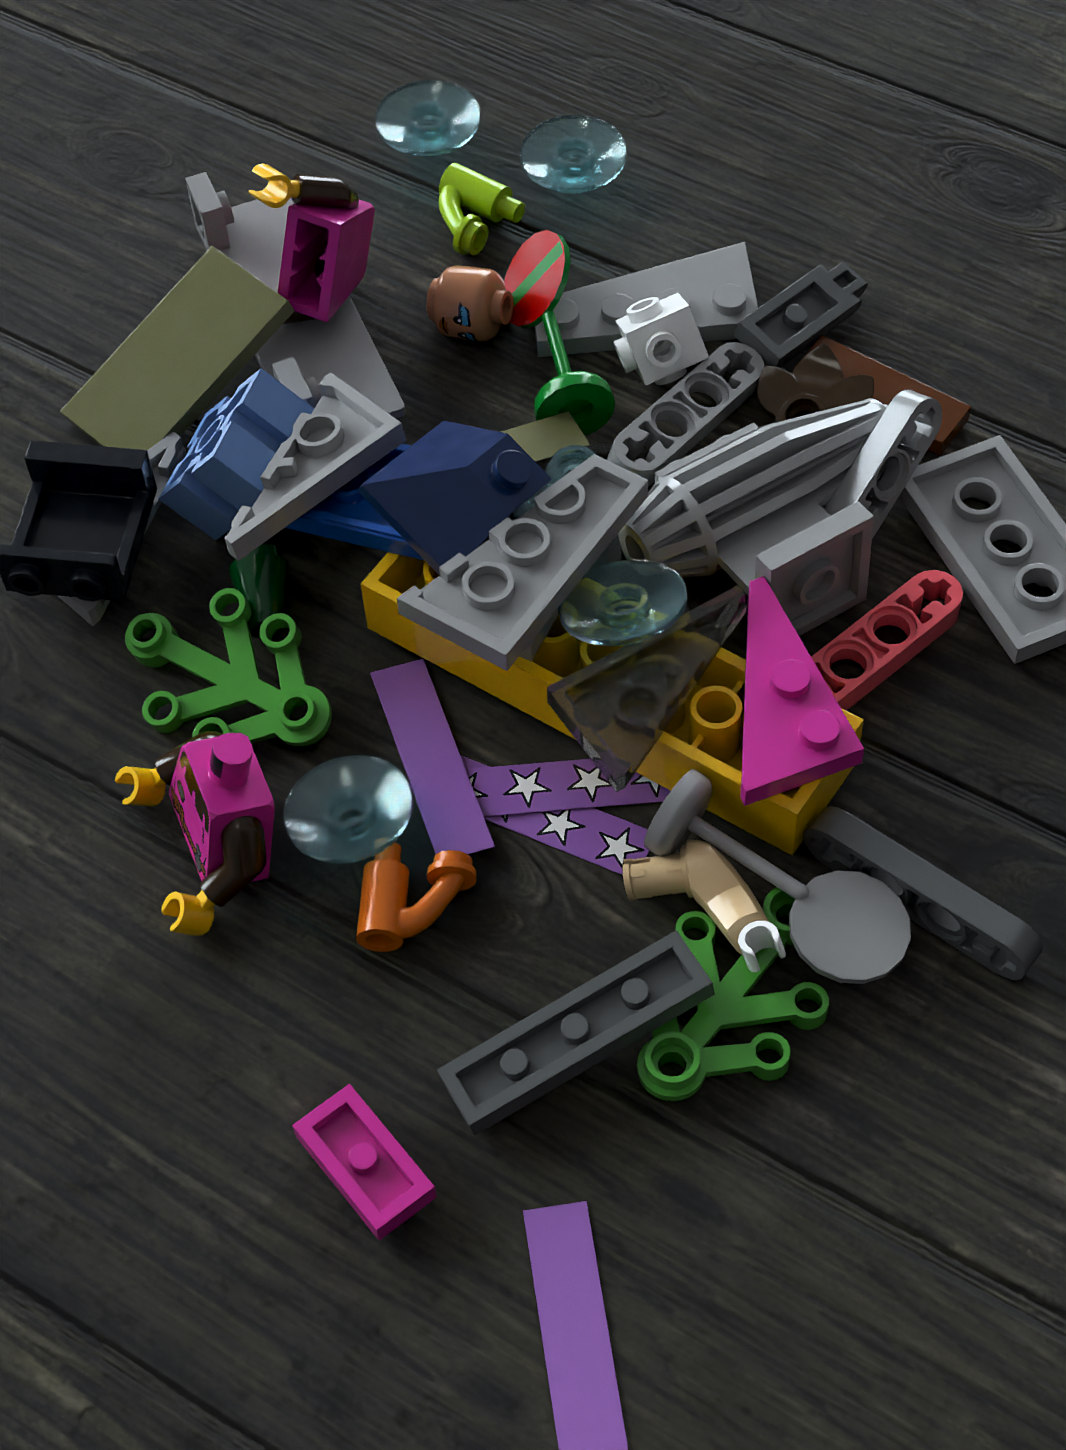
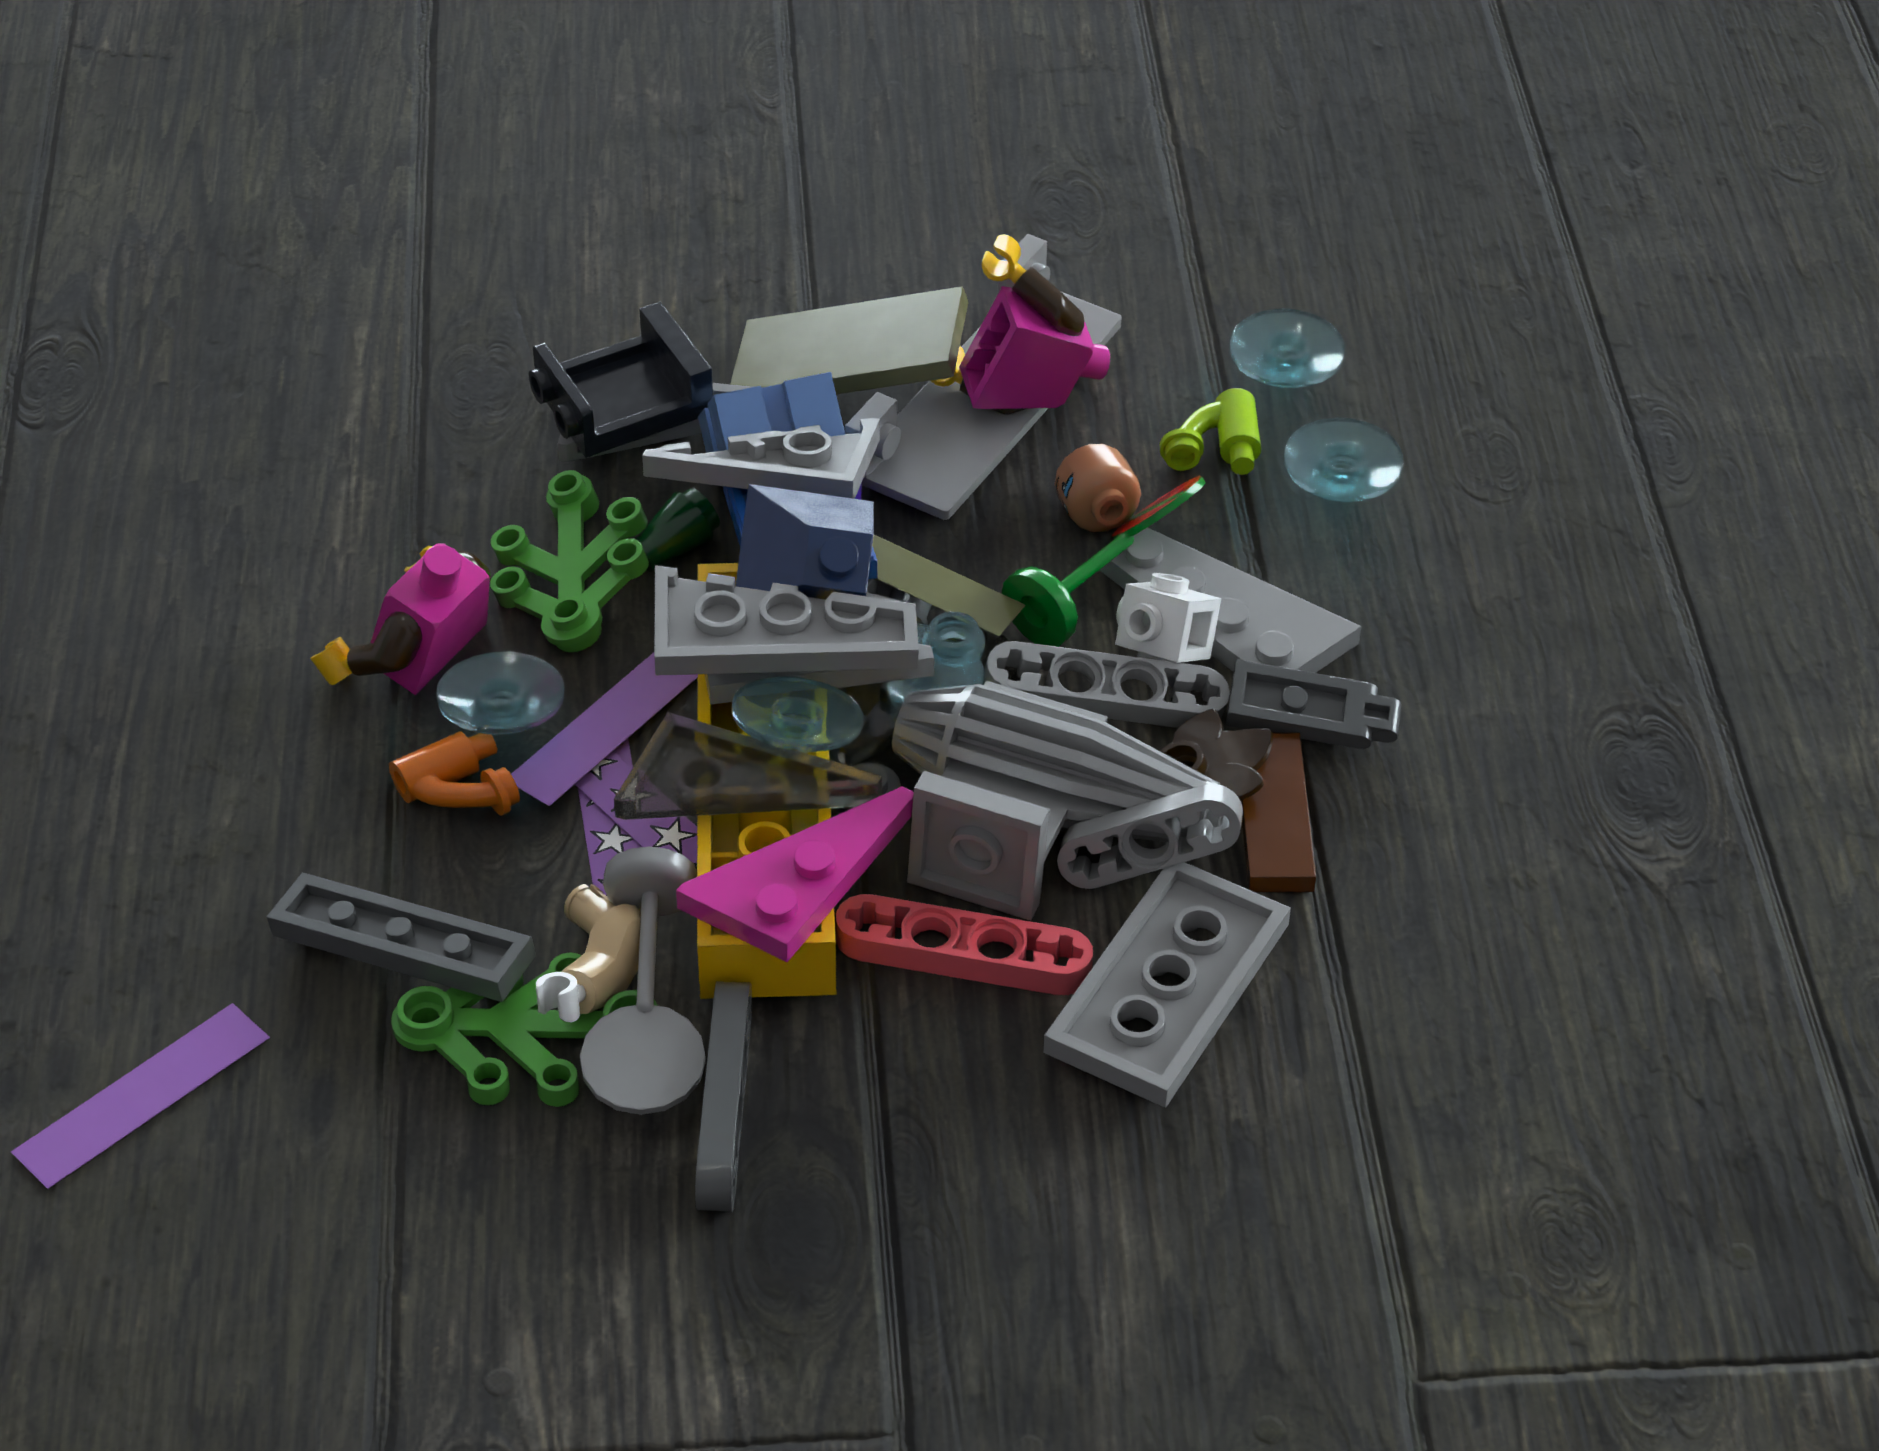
camera: 50 degrees right, 10 degrees down
dark pink plate [292,1083,437,1241] -> none

